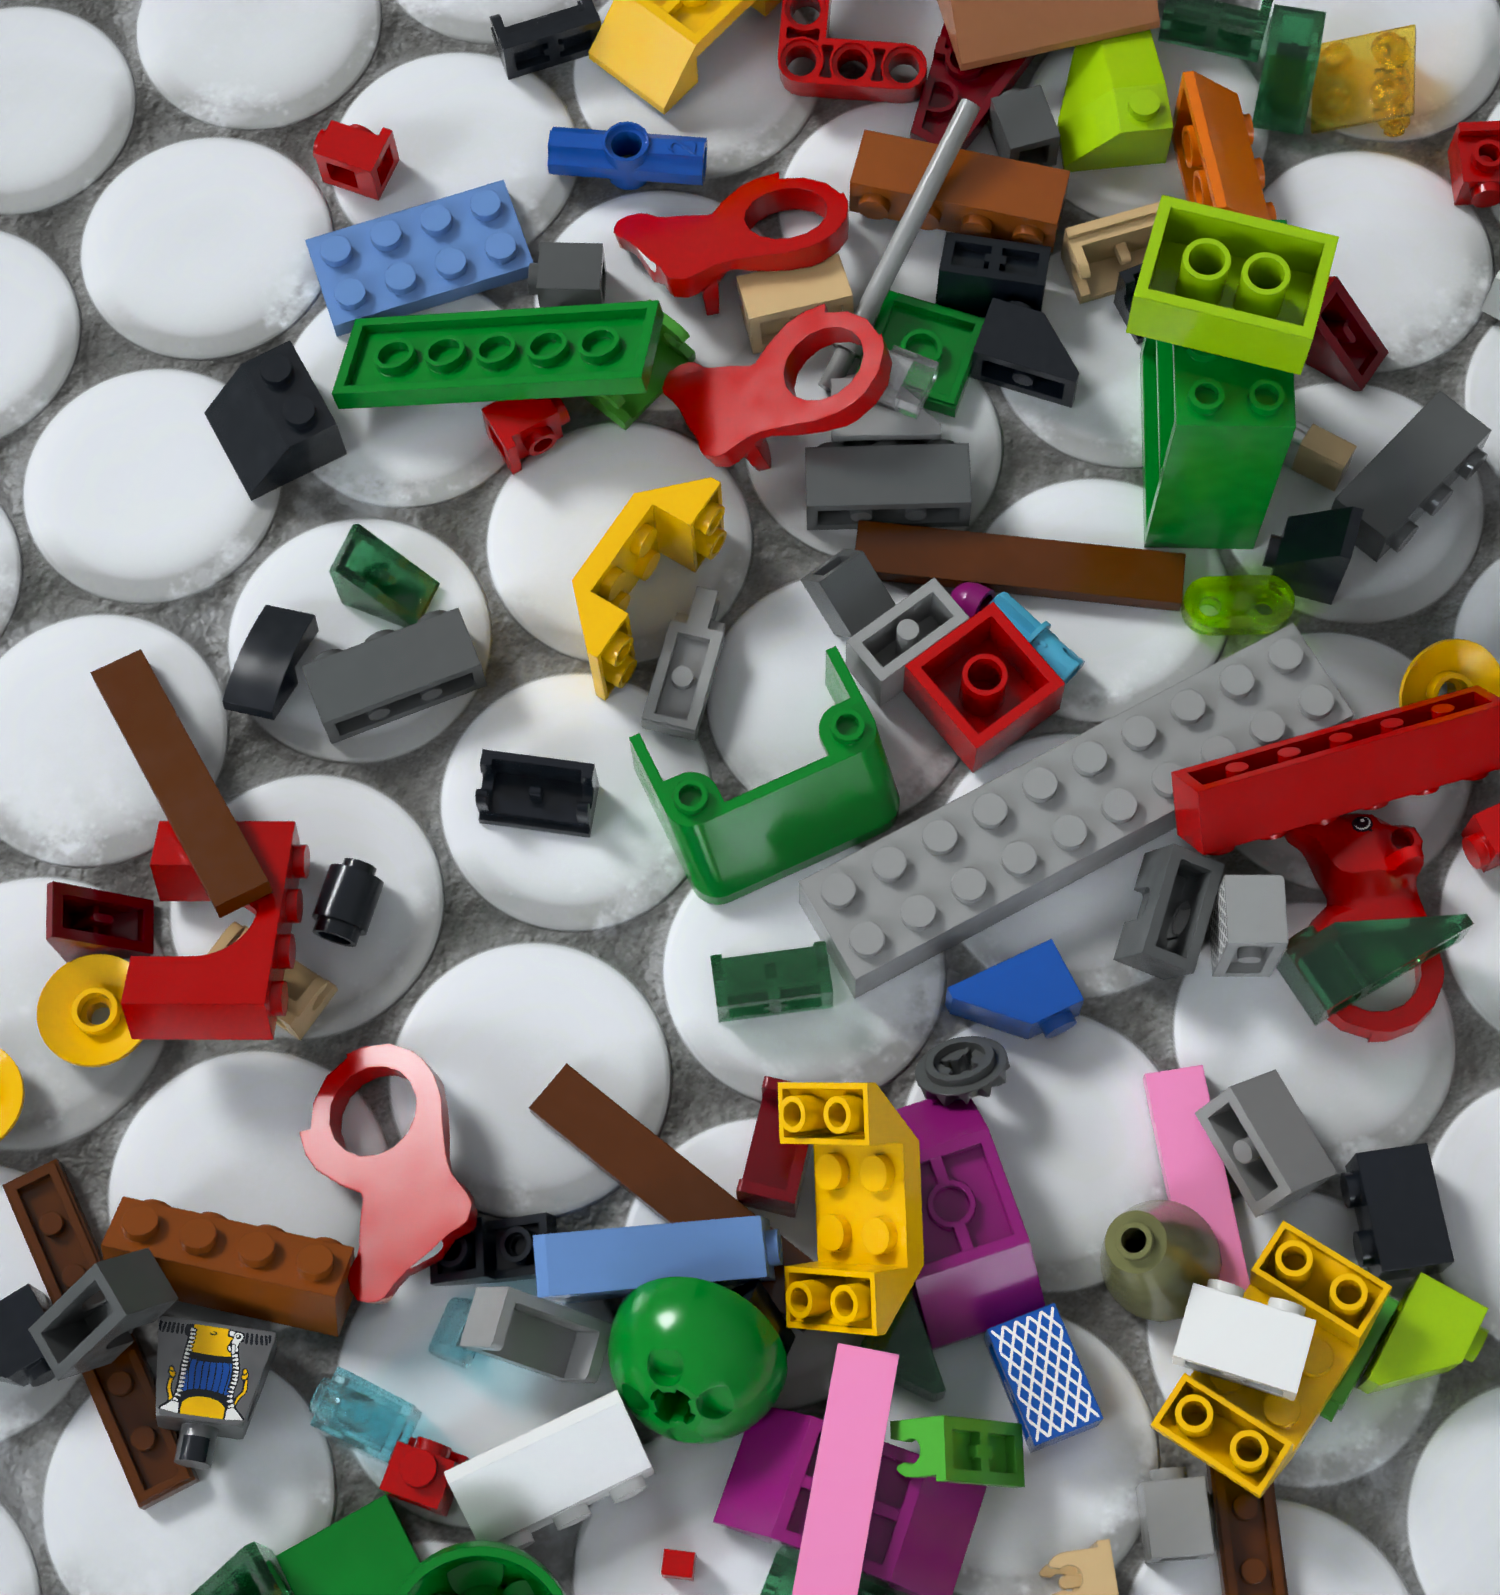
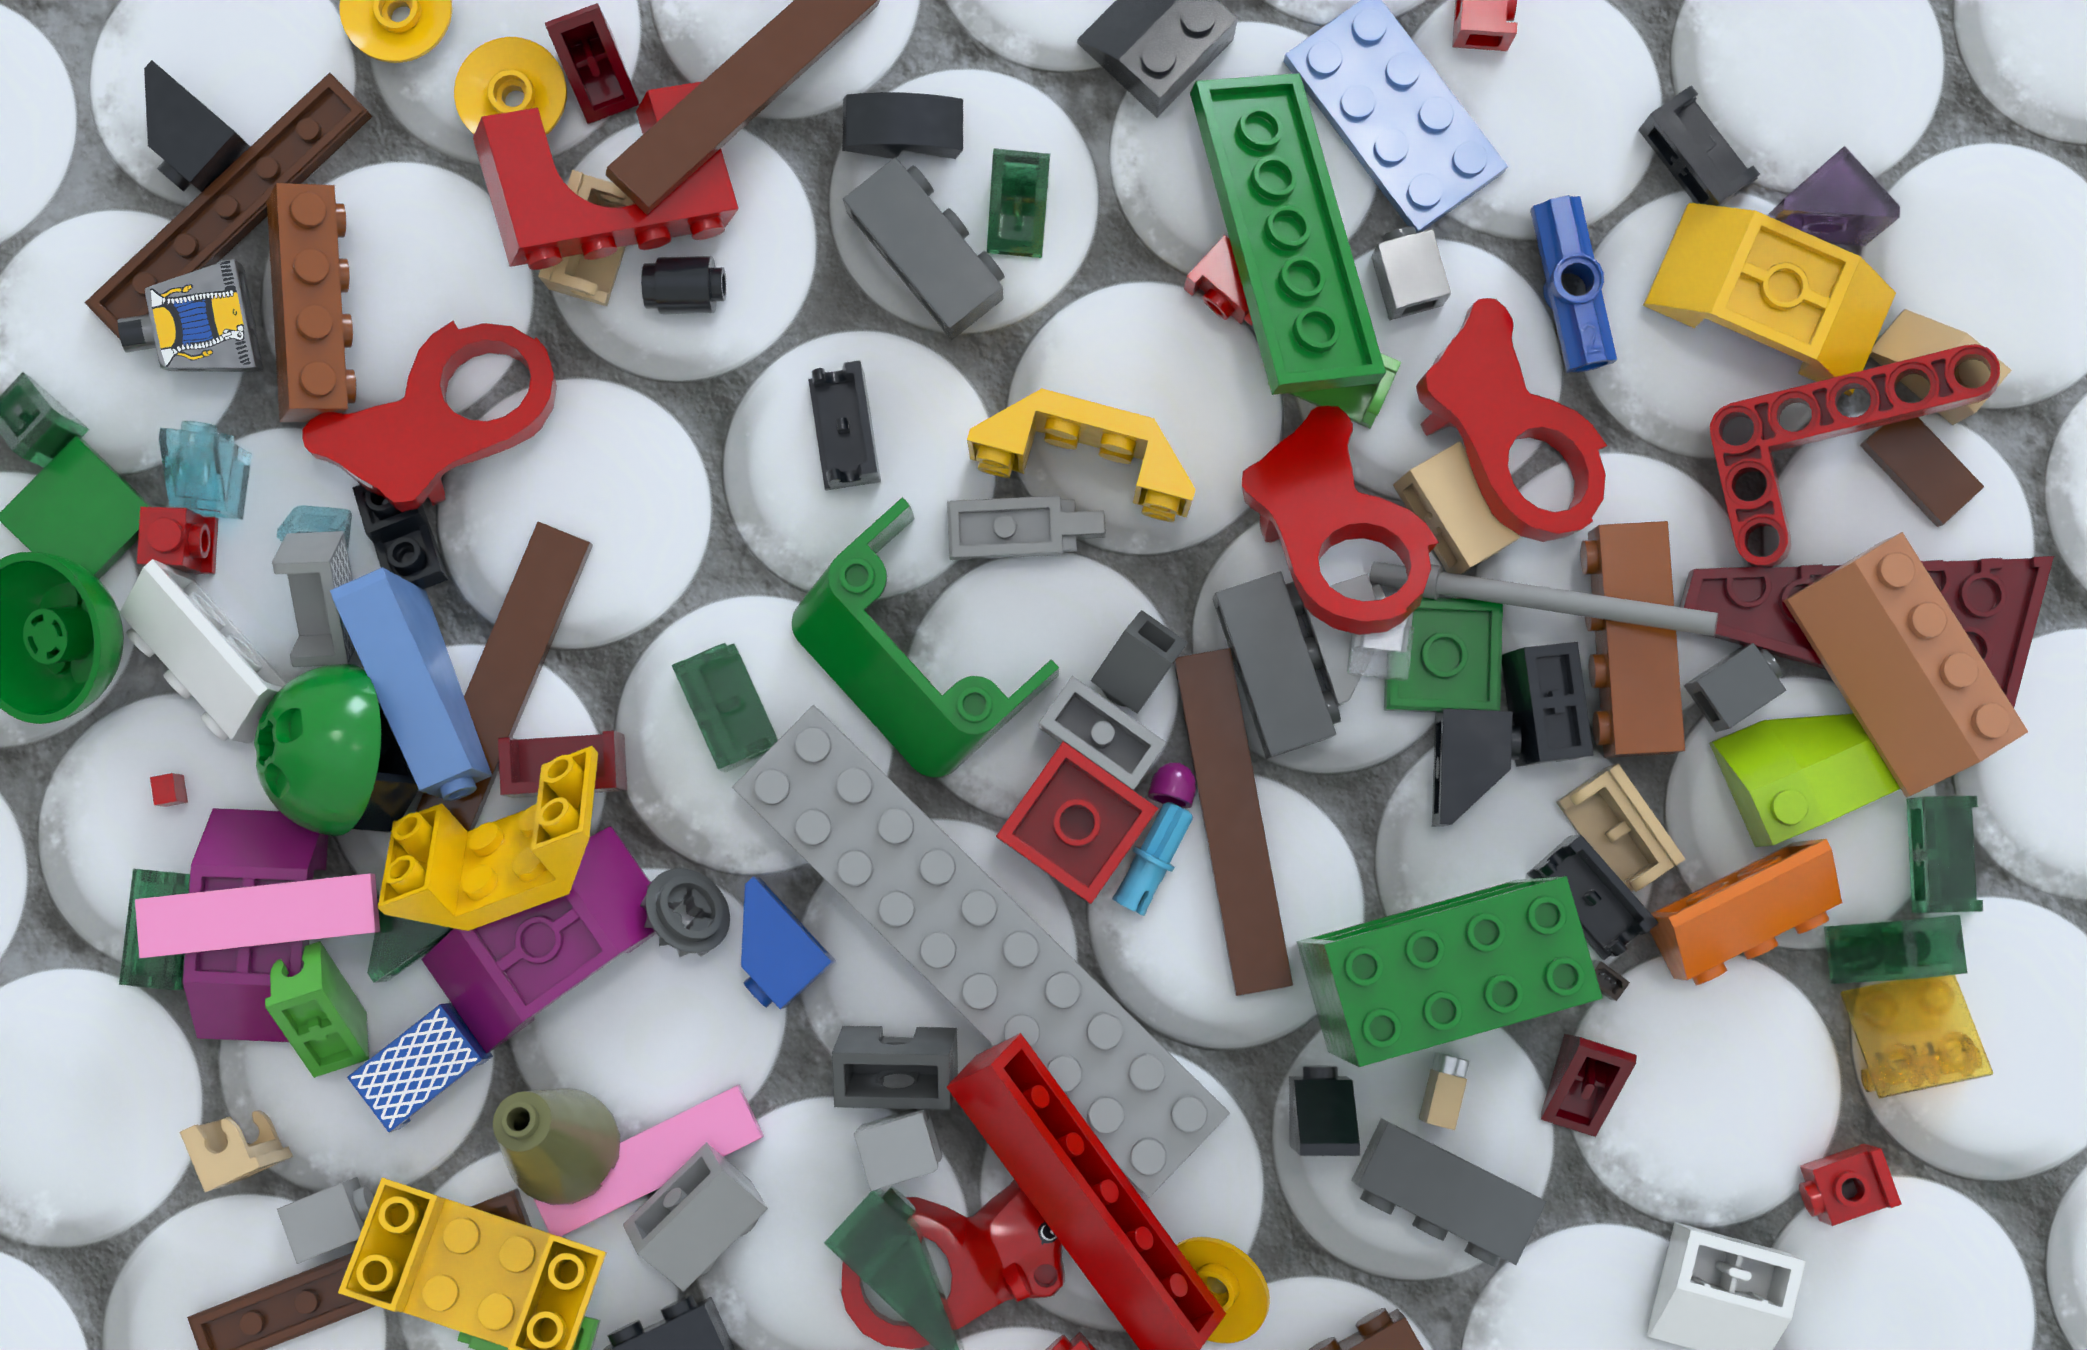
camera: 70 degrees right, 15 degrees up
dark grey brick [28,1247,179,1381] -> none
lime brick [1126,195,1339,375] -> none
white brick [1173,1279,1317,1401] -> none
clear neon green plate [1181,575,1295,636] -> none

